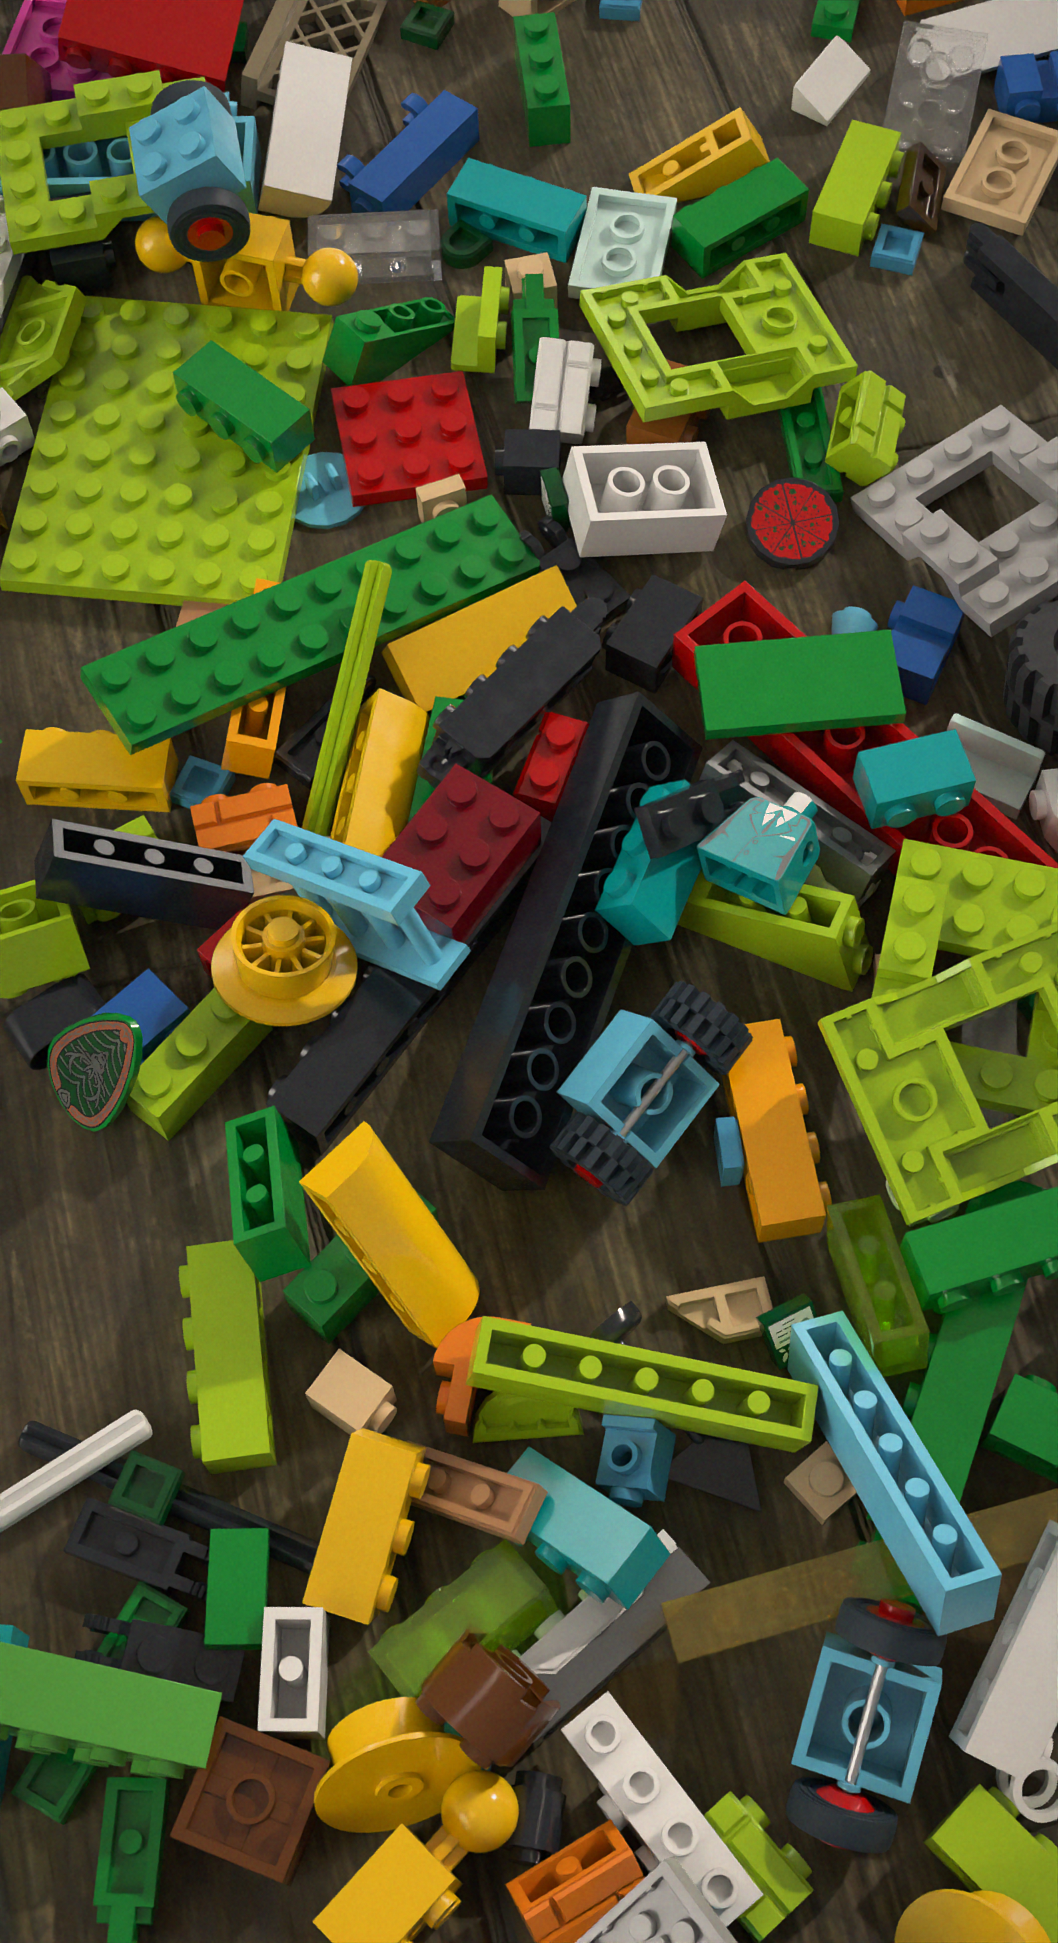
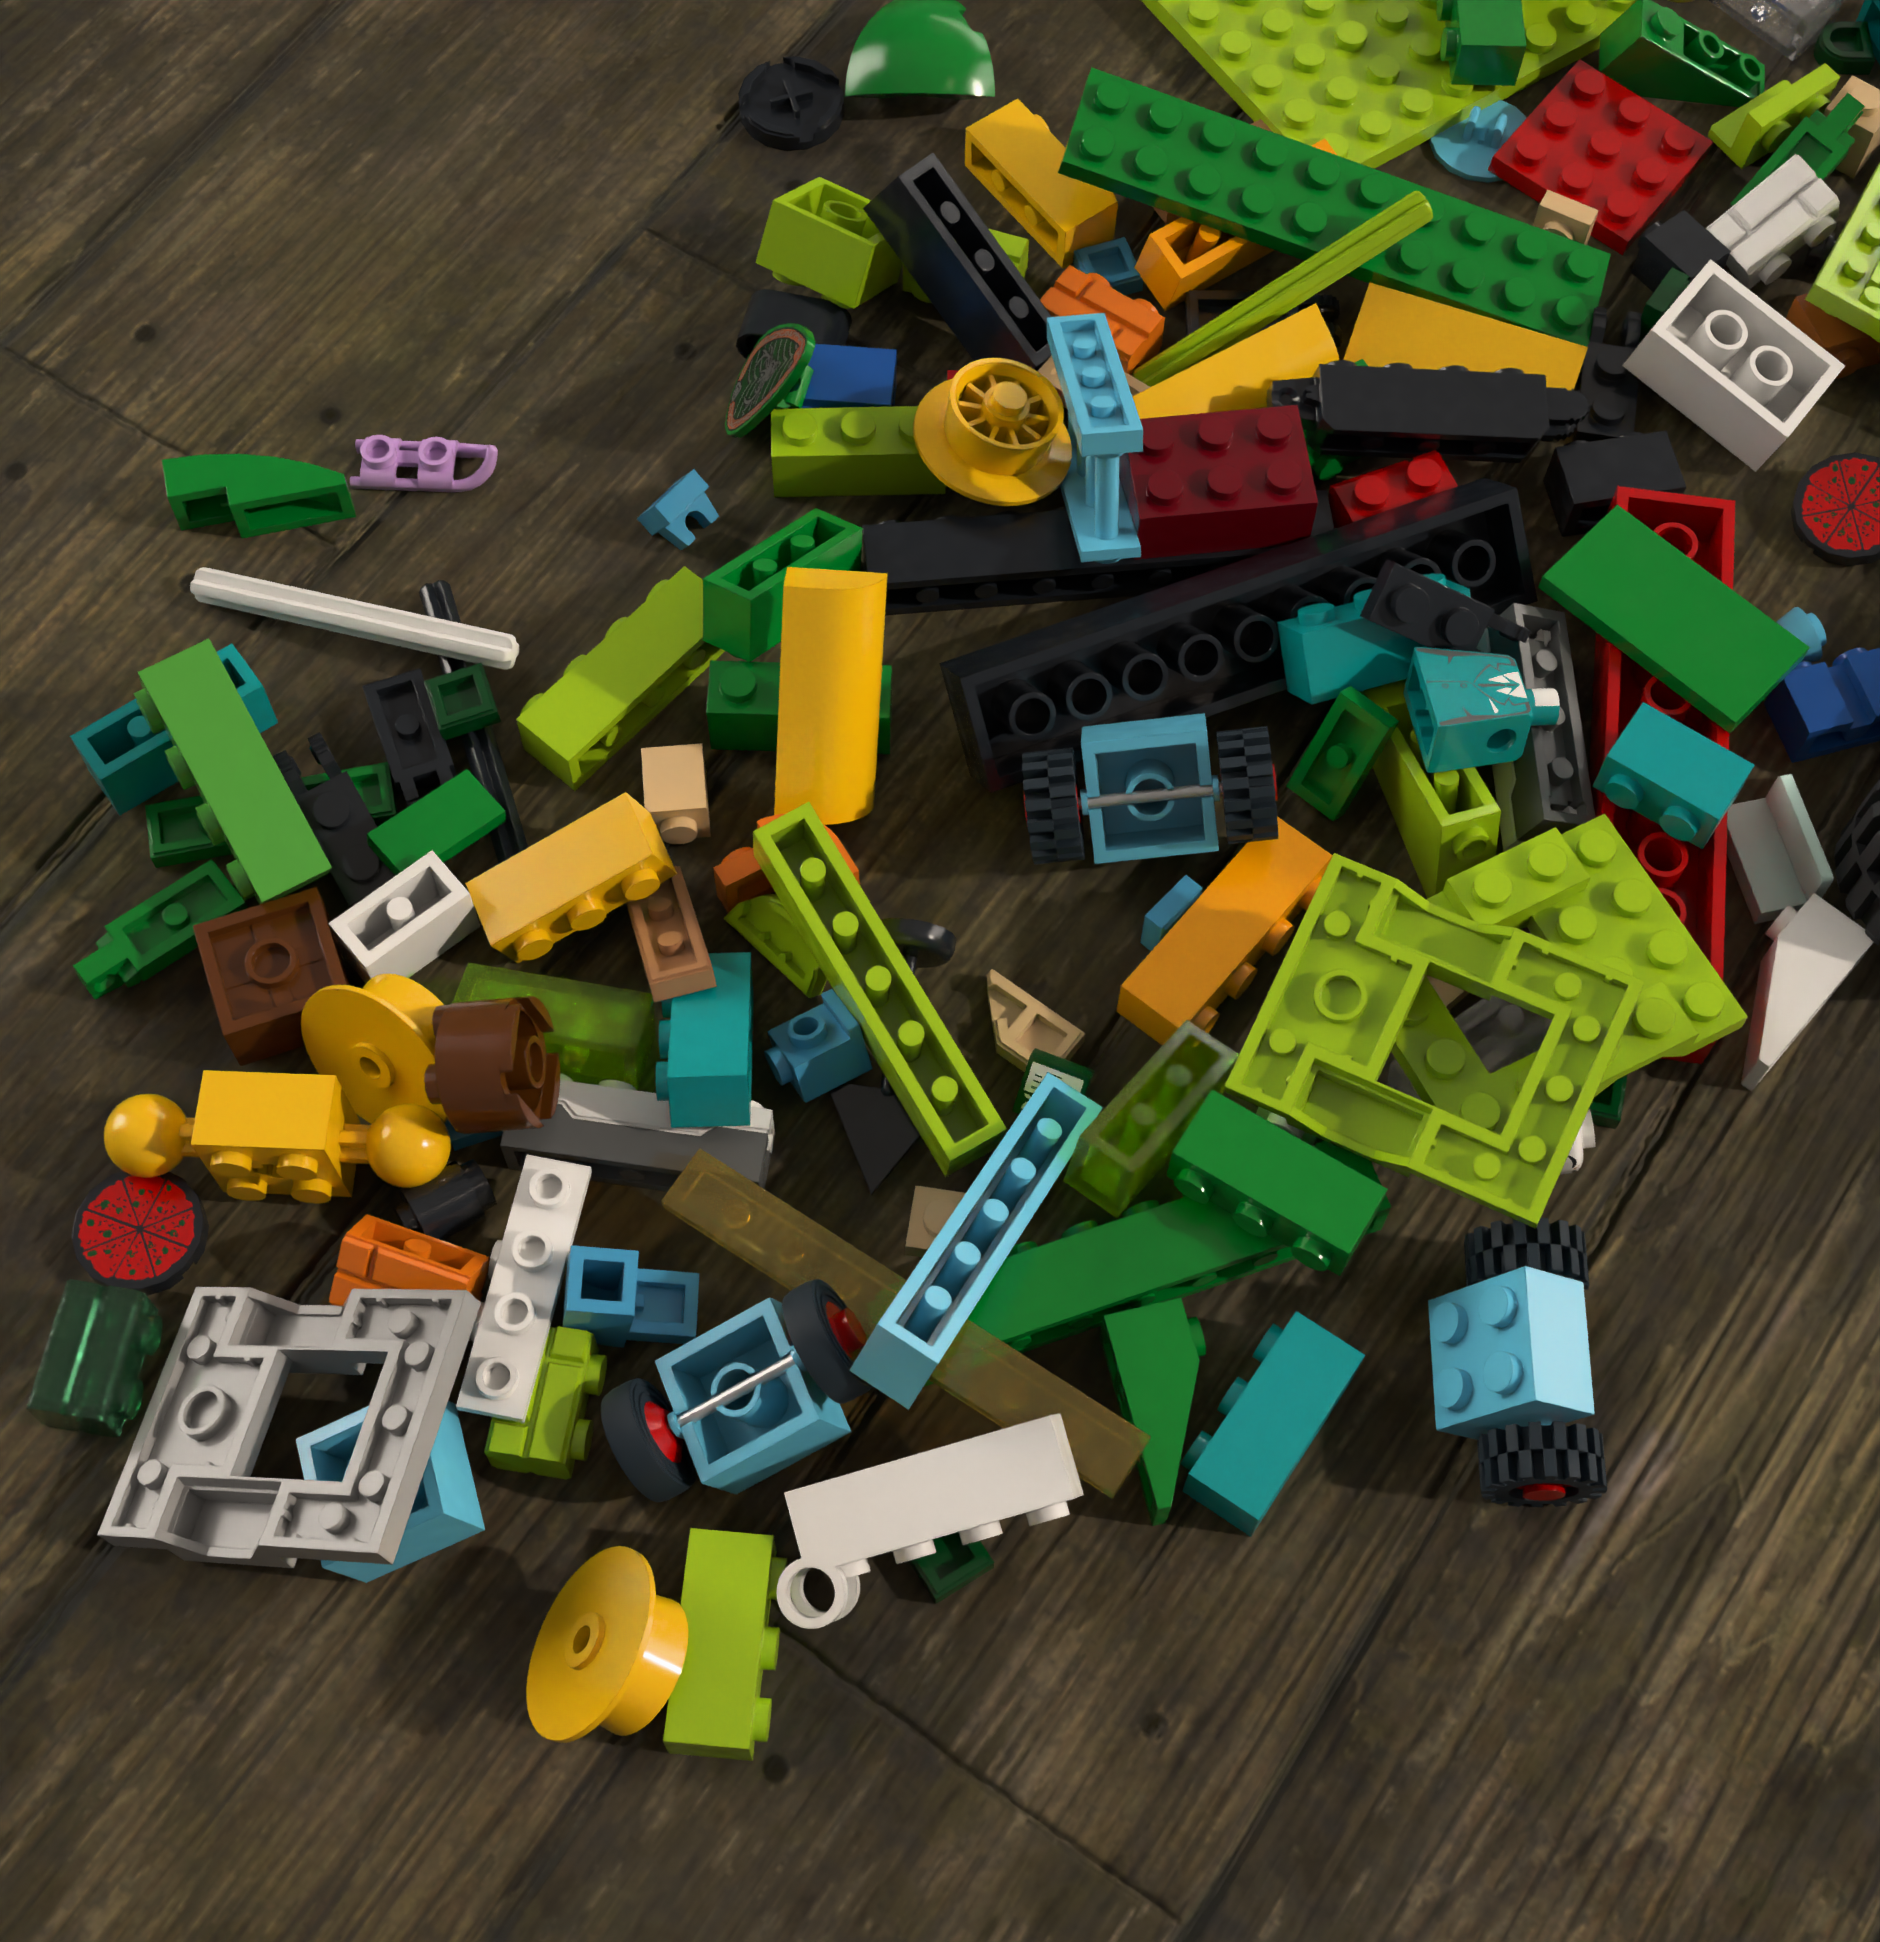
camera: 45 degrees right, 0 degrees up
none -> dark azure brick [563,1245,699,1348]
none -> dark azure tile [637,469,719,550]
none -> green plate [1286,686,1400,822]

